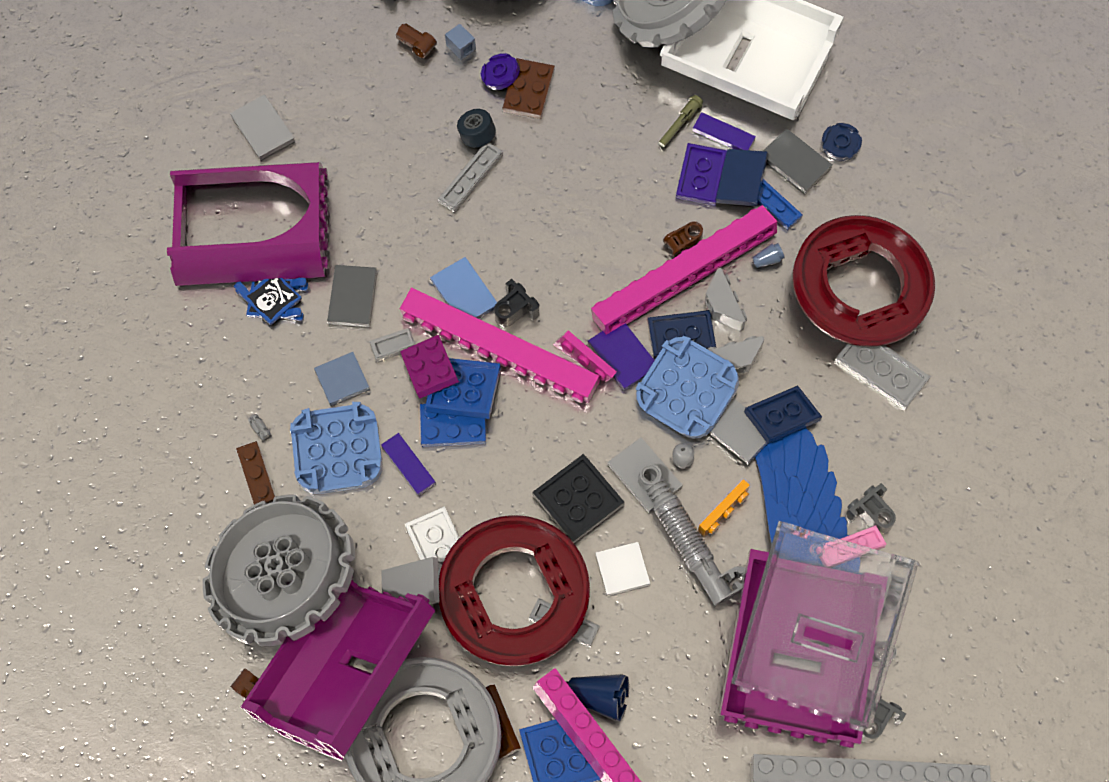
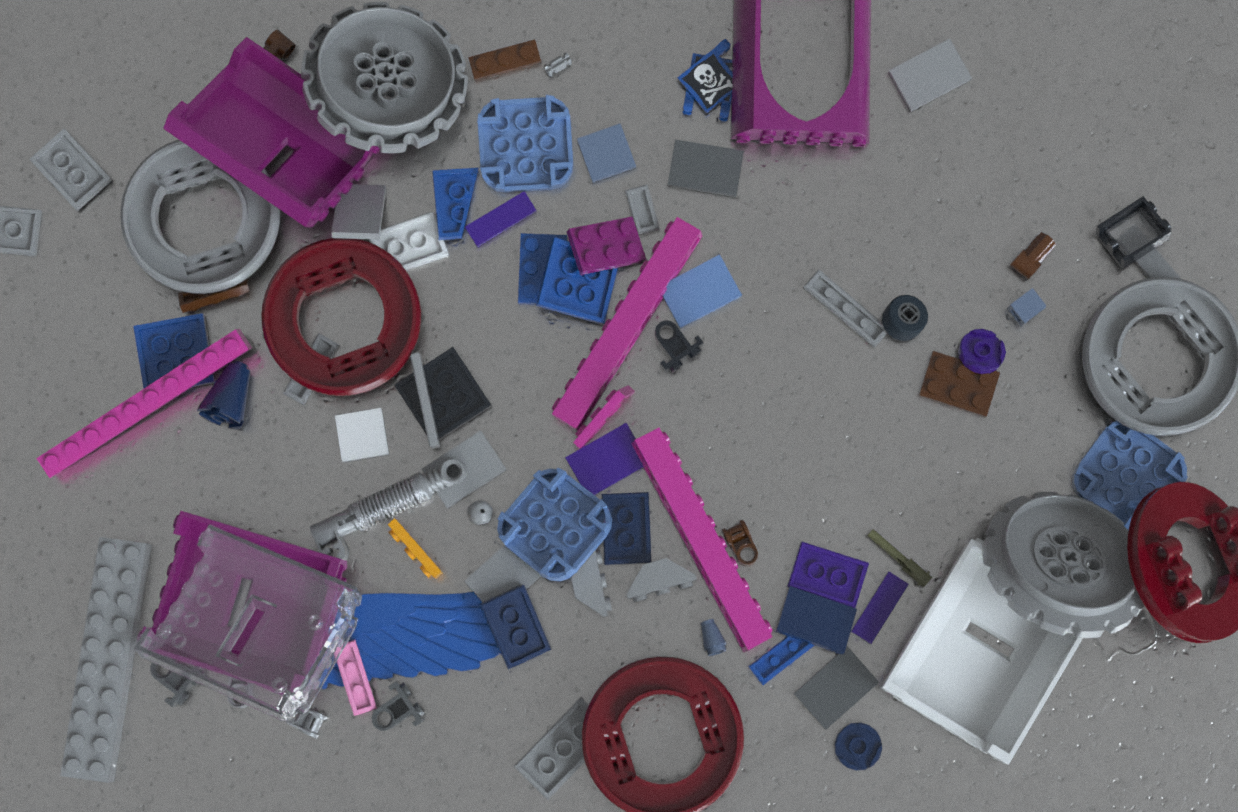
camera: 95 degrees right, 15 degrees up
none -> light grey tile [410,352,440,449]
none -> blue wing [432,168,479,240]

